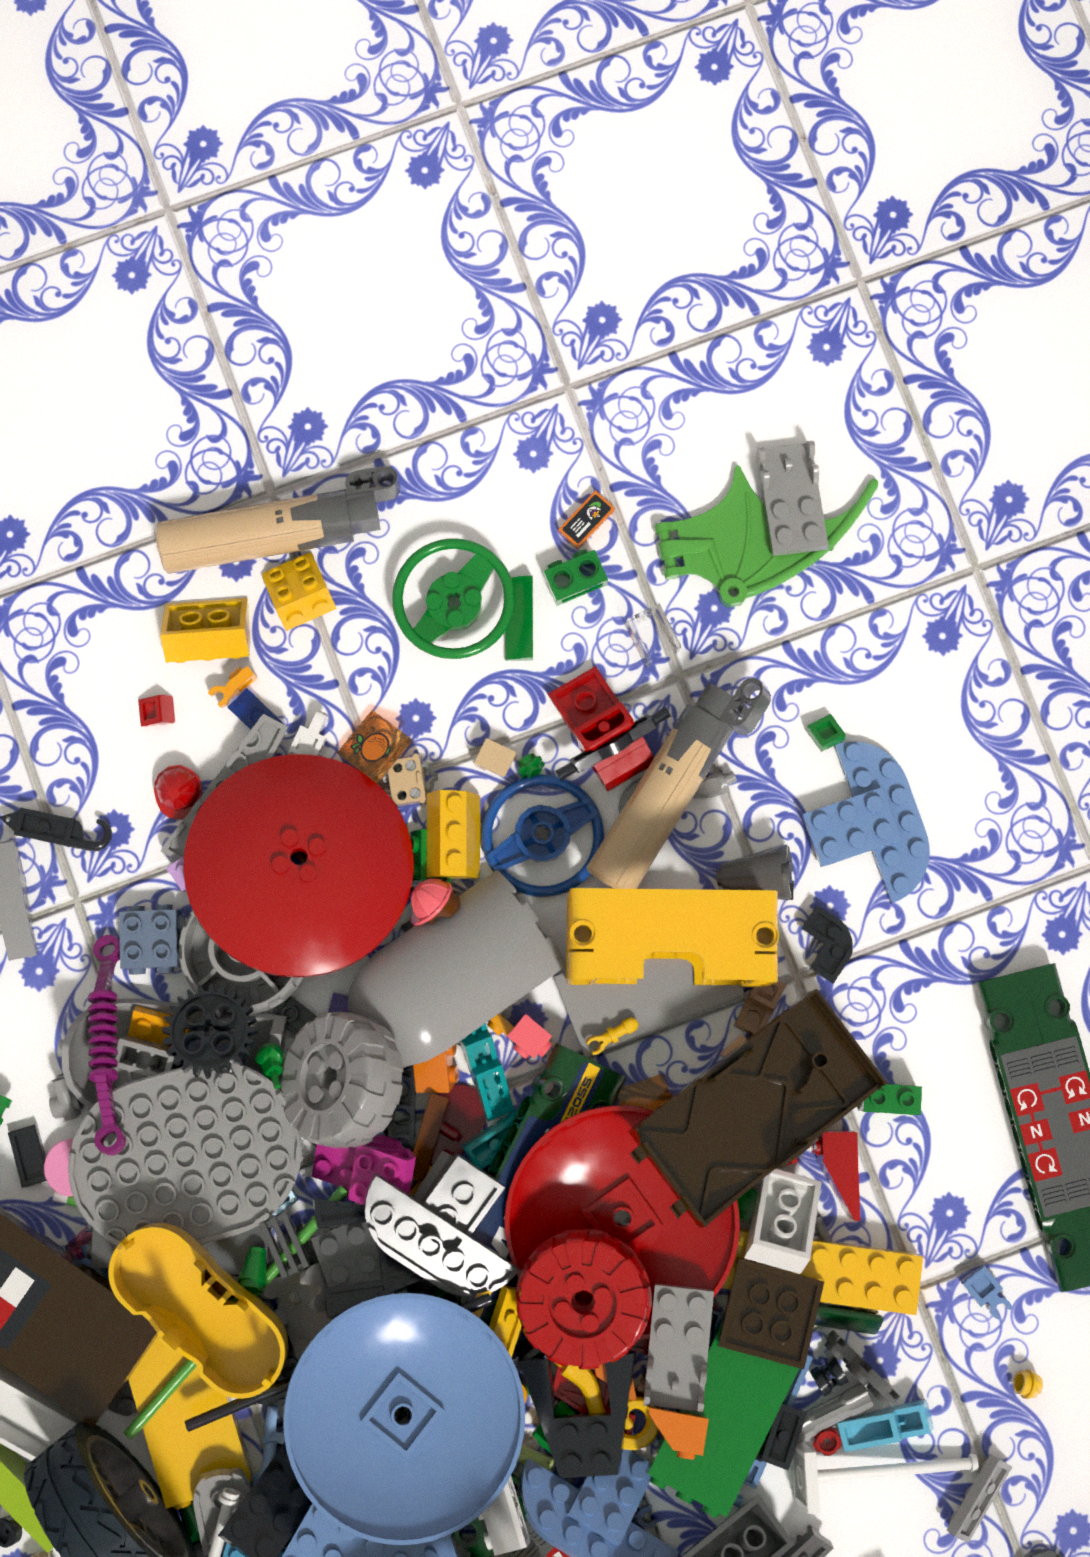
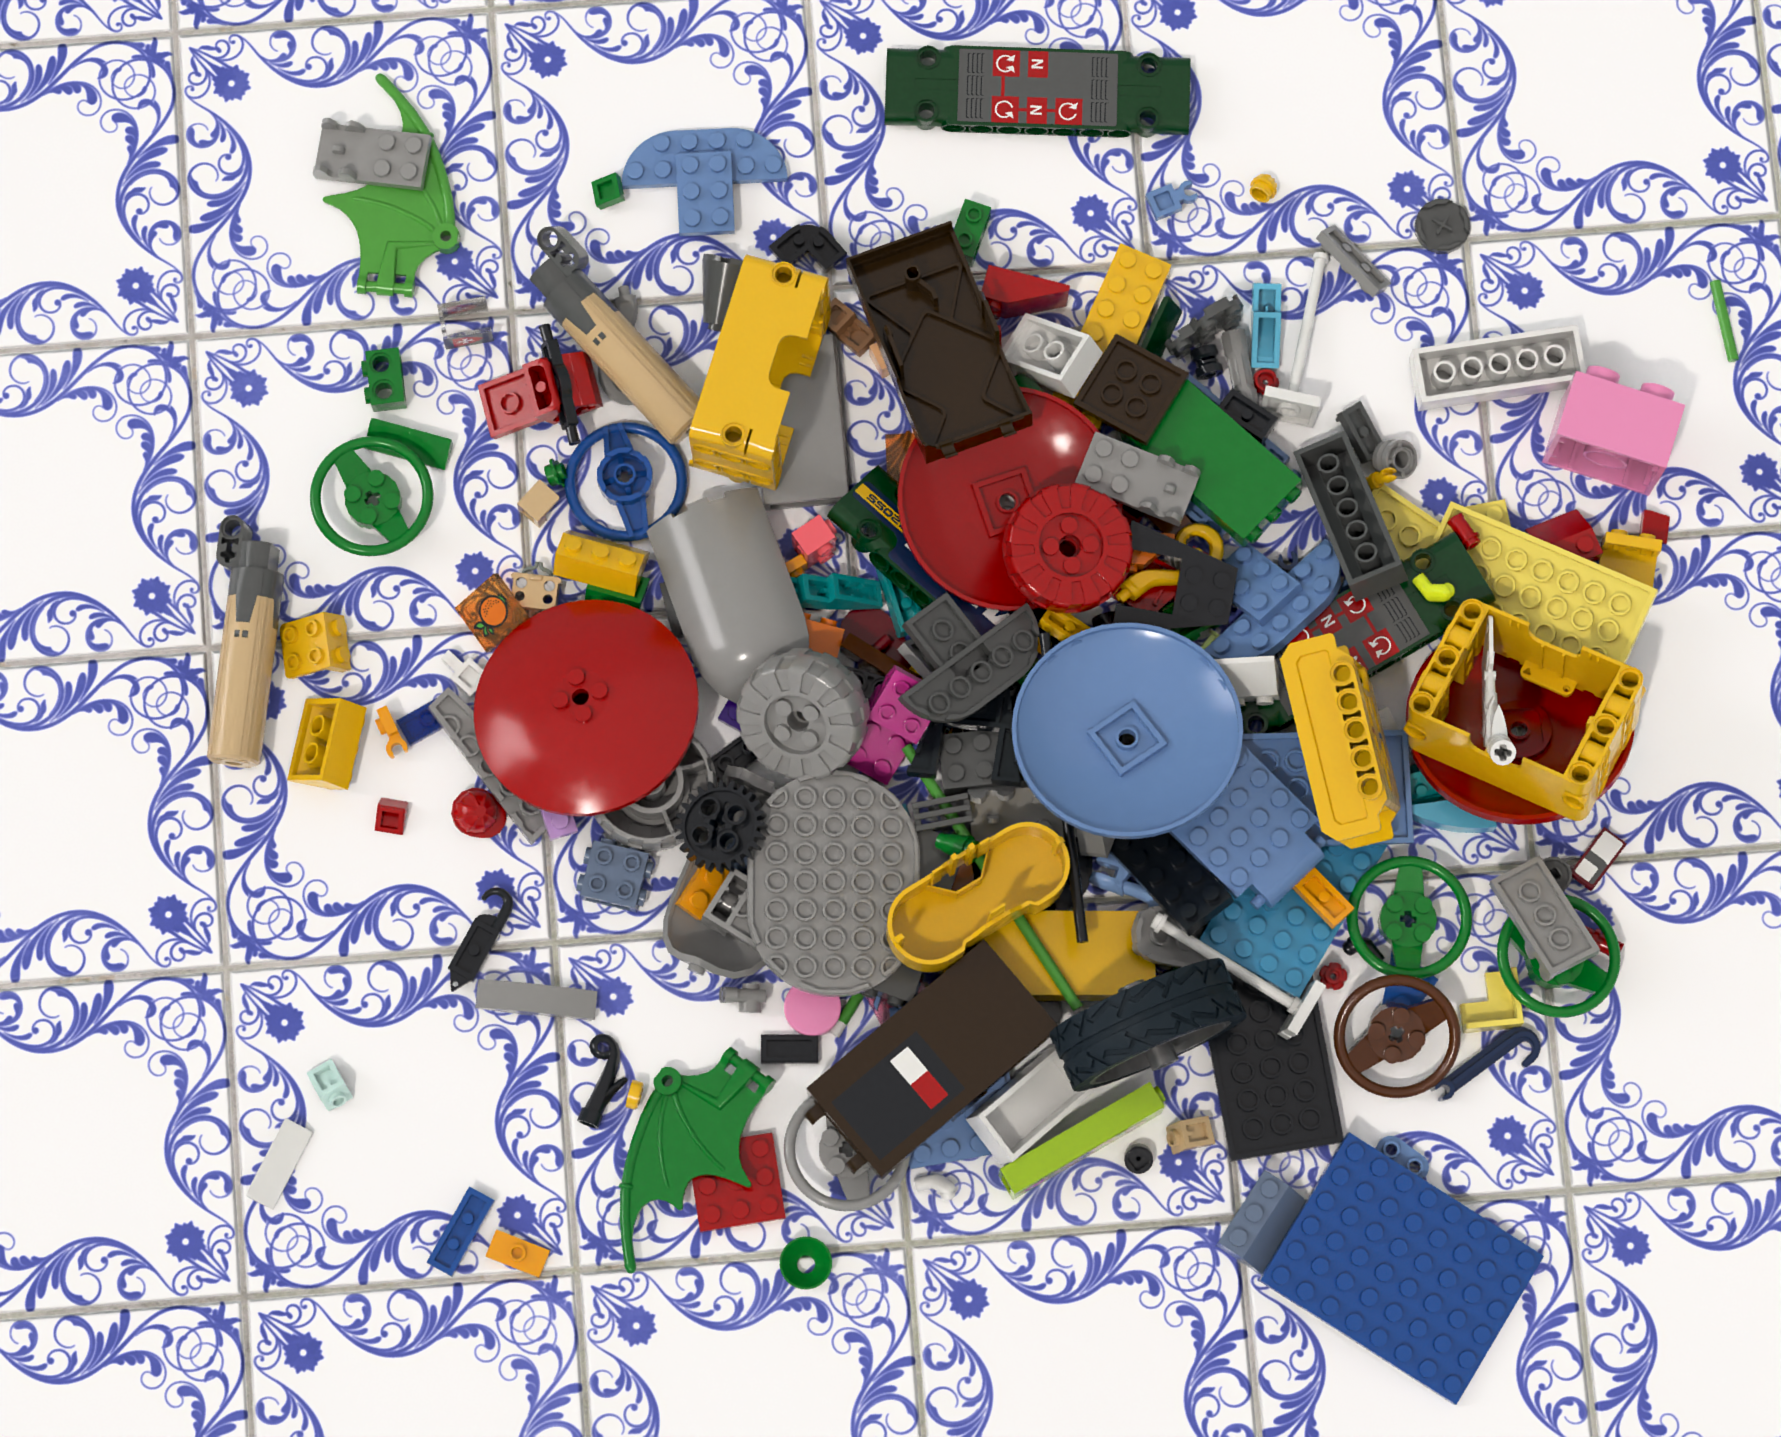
camera: 75 degrees left, 5 degrees down
magenta piece [88,935,126,1156] -> none
green piece [254,1042,283,1089] -> none
coral piece [410,879,461,926] -> none
tile [558,490,616,550] -> none
yellow piece [585,1017,639,1055] -> none
orange slope [646,1406,709,1460] -> none

